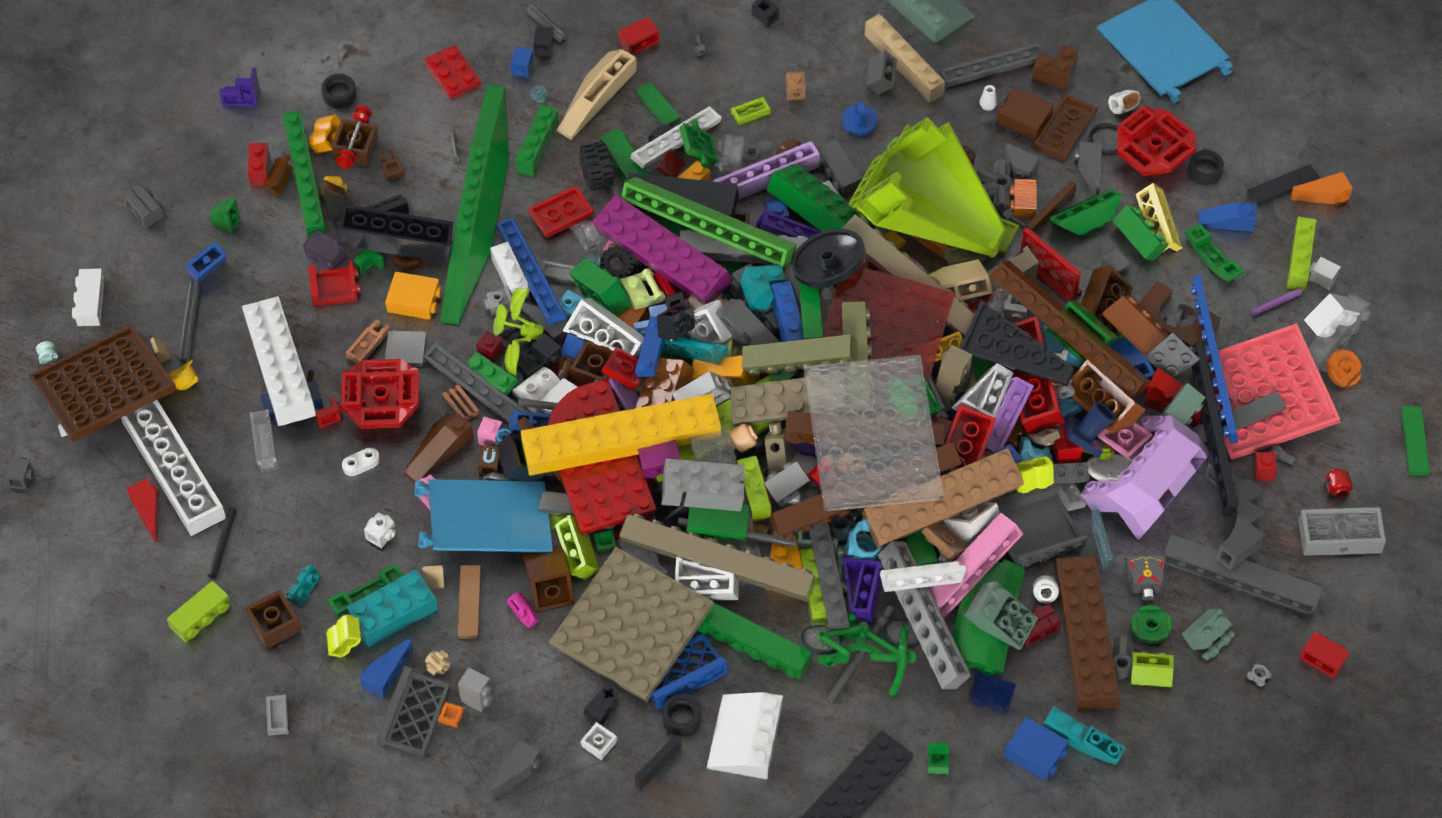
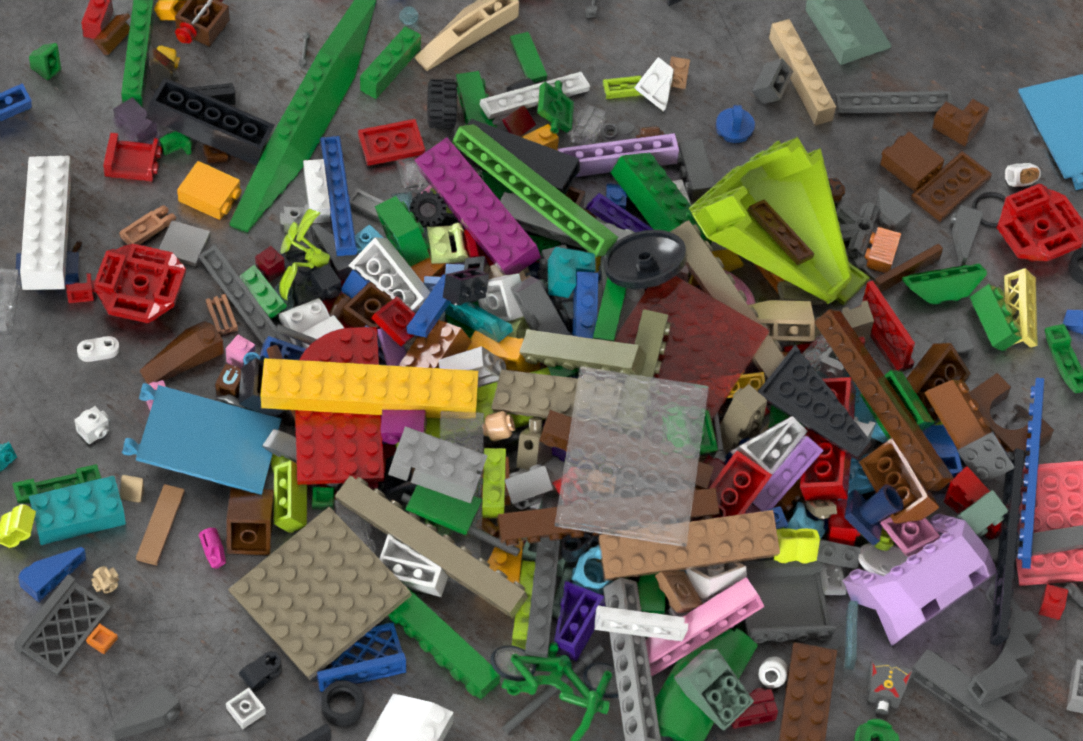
camera: 10 degrees right, 0 degrees up
reddish brown plate [380,150,405,181] -> none
light grey brick [458,667,493,712] -> none
white cone [979,85,997,111] -> none
light grey wheel [1056,379,1075,399] -> none
none -> white wing [634,57,674,111]
none -> reddish brown tile [747,199,814,266]

